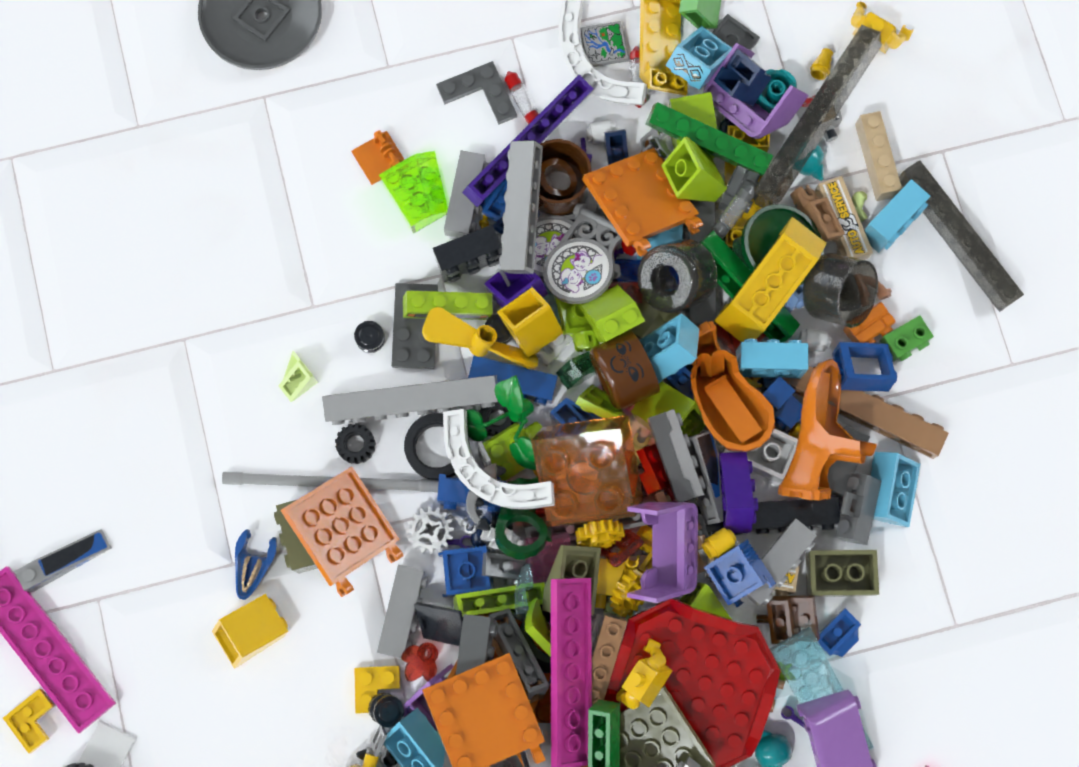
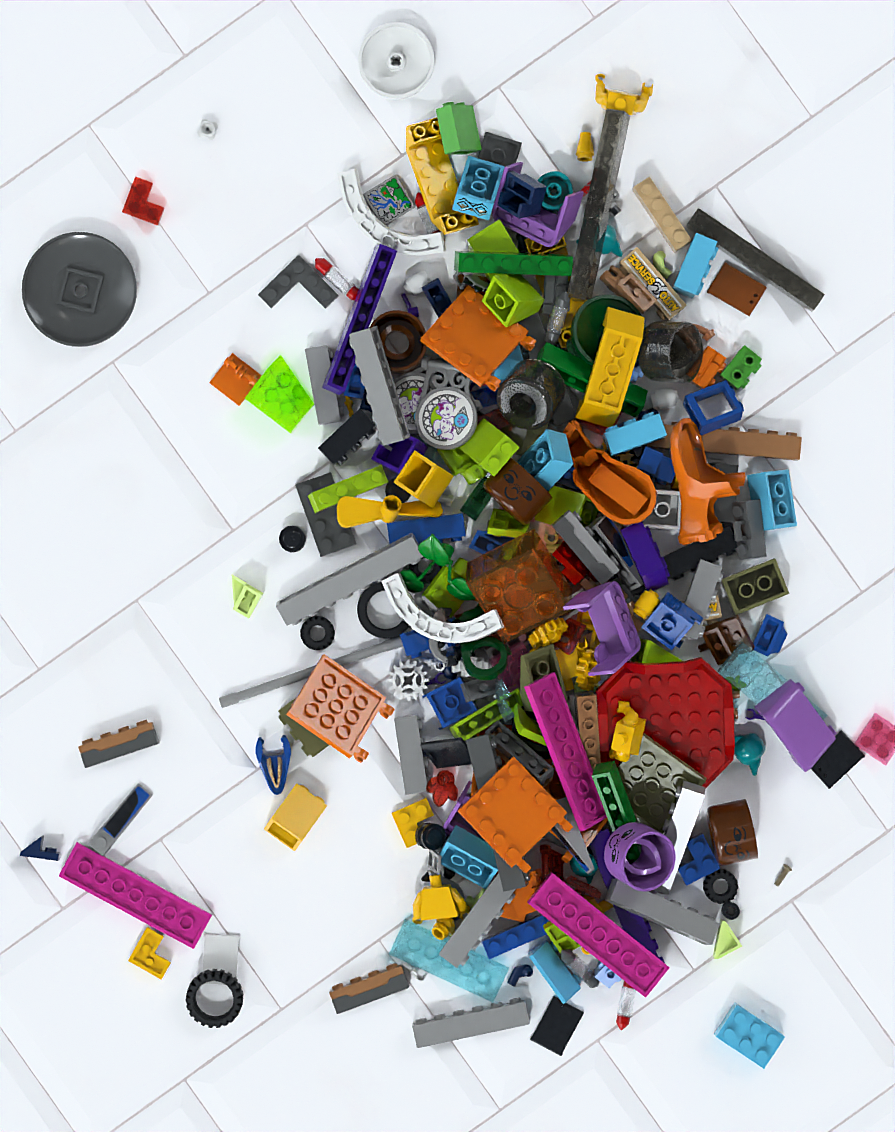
camera: 25 degrees left, 10 degrees up
none -> piece [78,719,160,768]
none -> dark orange container [707,262,767,317]

